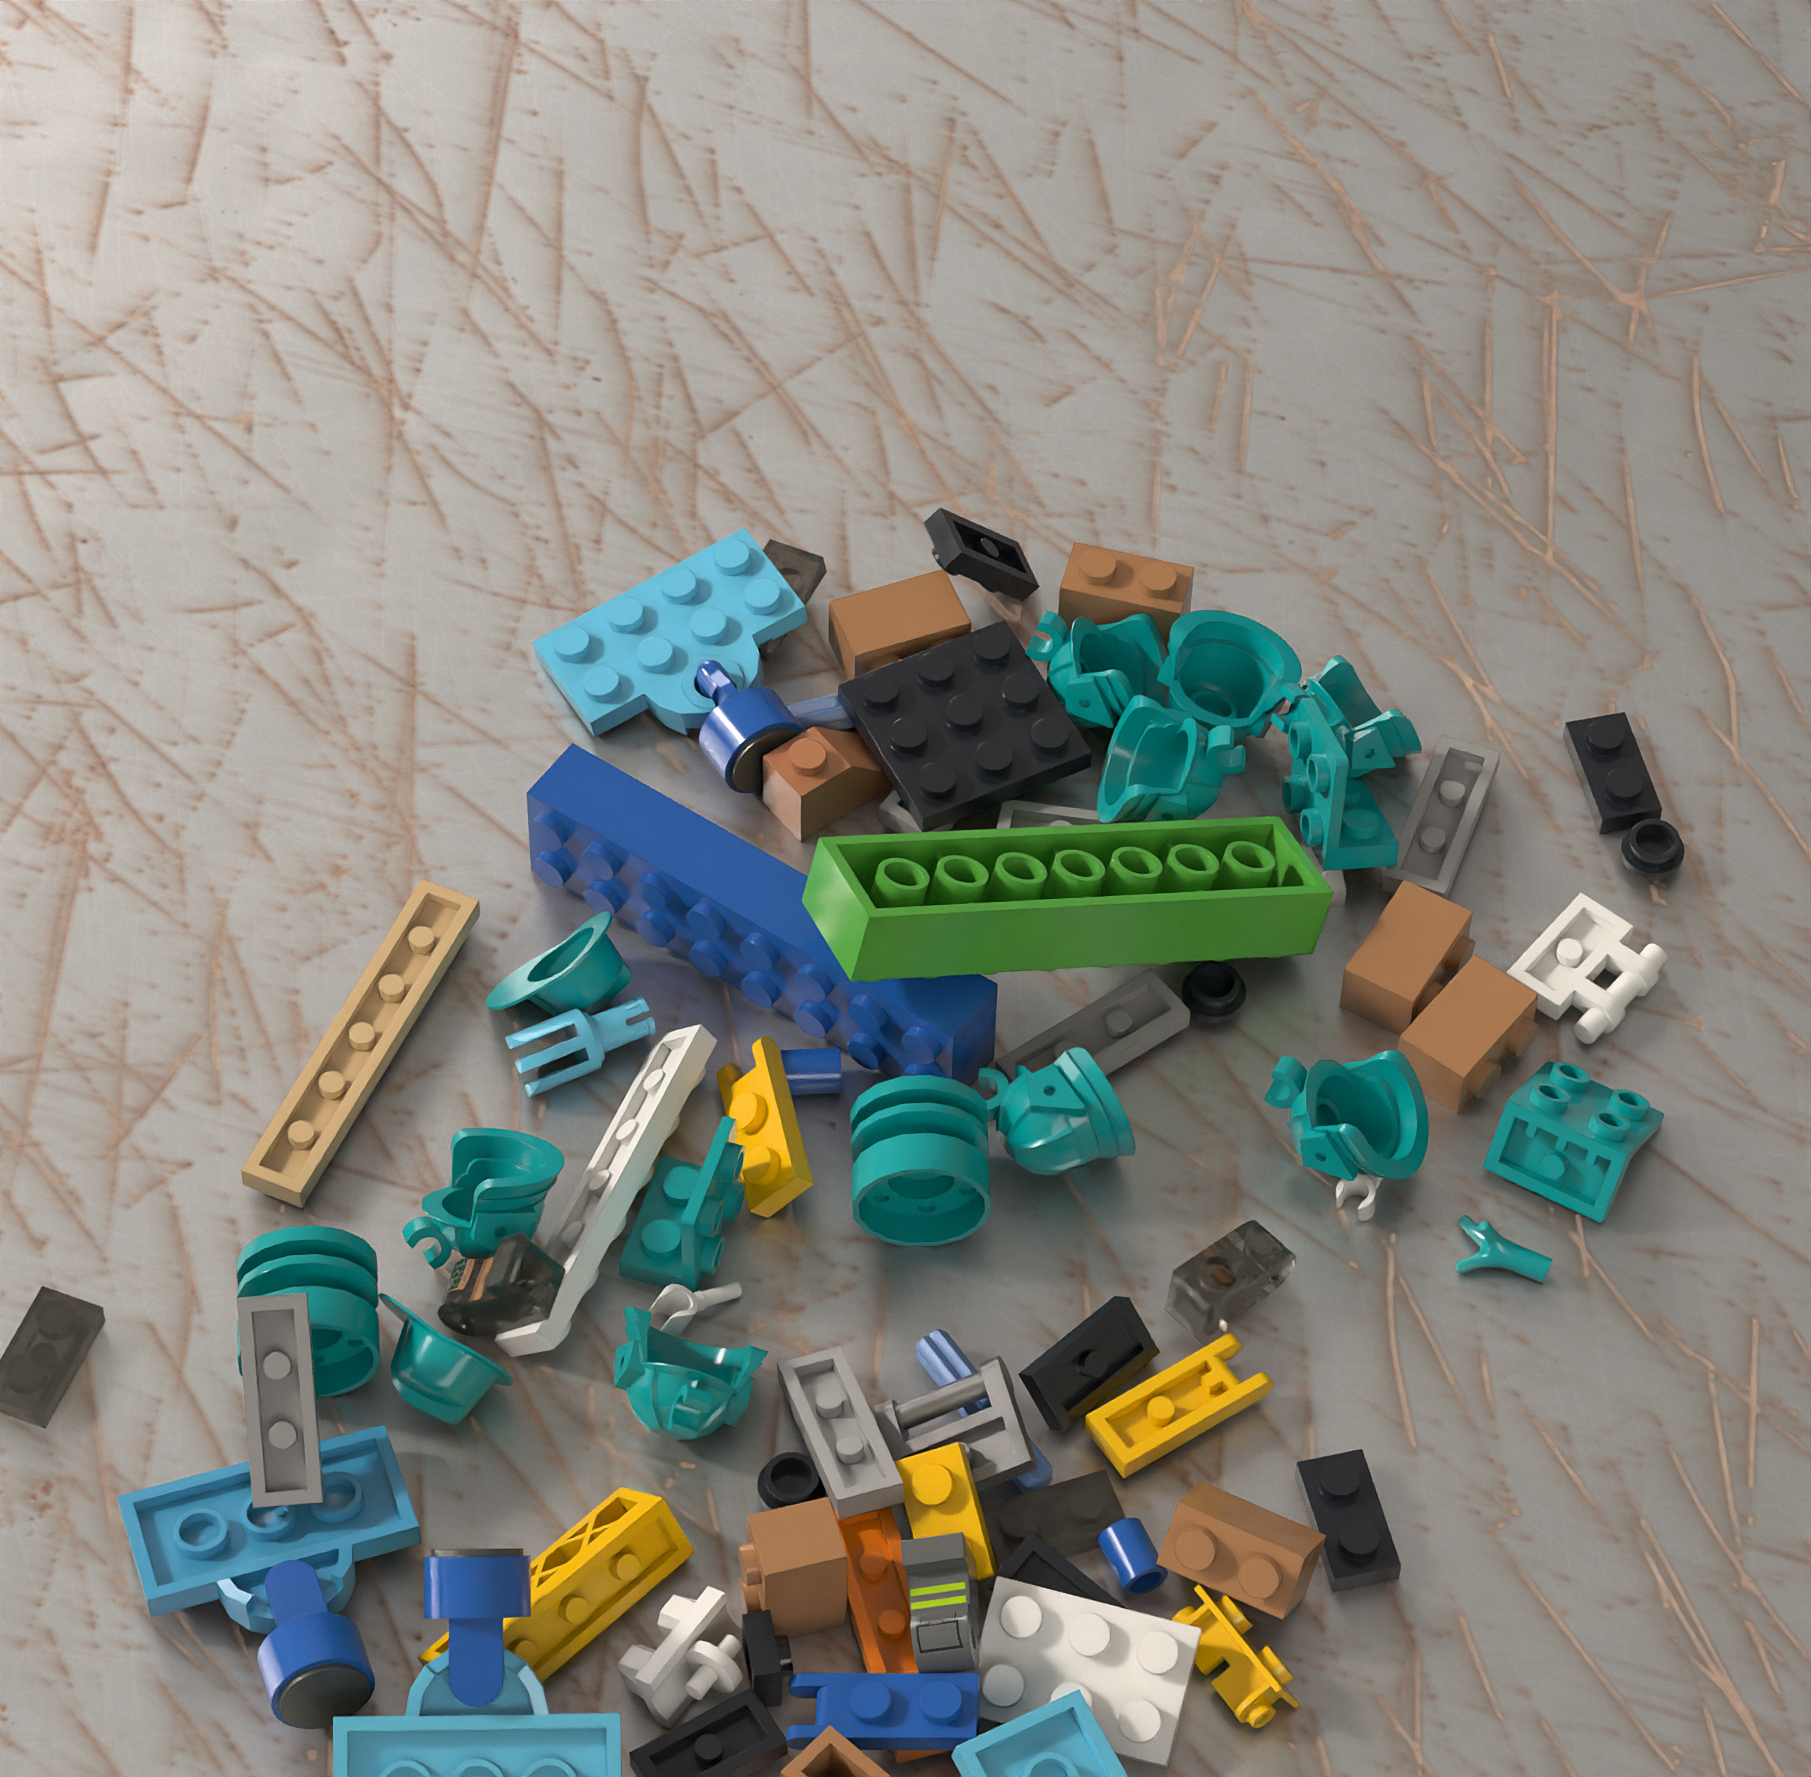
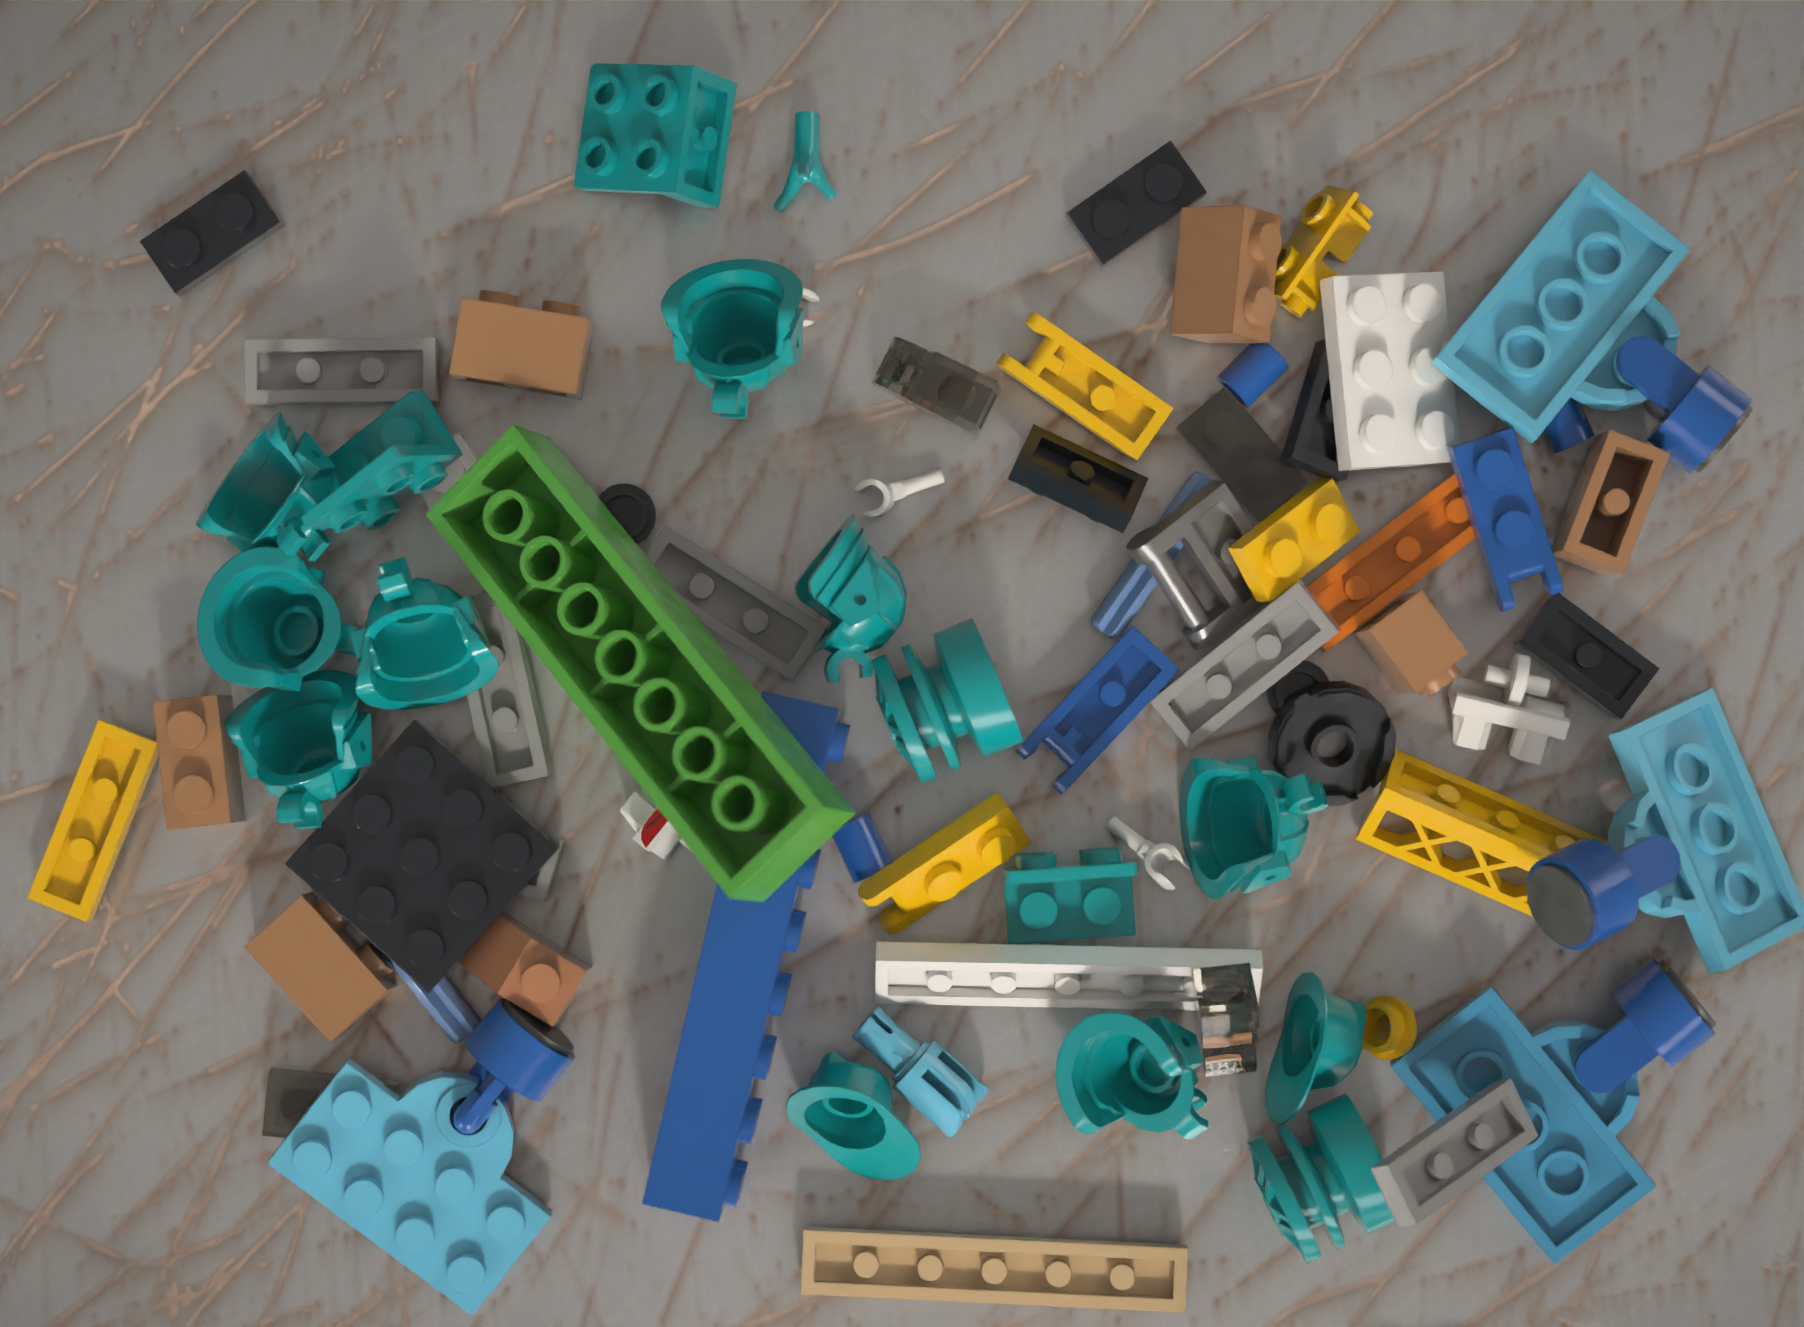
camera: 105 degrees left, 35 degrees up
black plate [742,1610,793,1708] -> none
dark grey leg [900,1532,981,1673] -> none
black plate [924,507,1040,602] -> none
medium nougat brick [1397,955,1539,1114] -> none
white plate [1506,893,1668,1044] -> none
black plate [1620,819,1685,879] -> none
none -> yellow plate [27,720,158,922]
none -> white hand [854,468,945,517]
none -> blue hinge [1015,626,1180,795]
none -> black tile [1268,681,1396,806]
none -> yellow plate [1362,996,1417,1060]

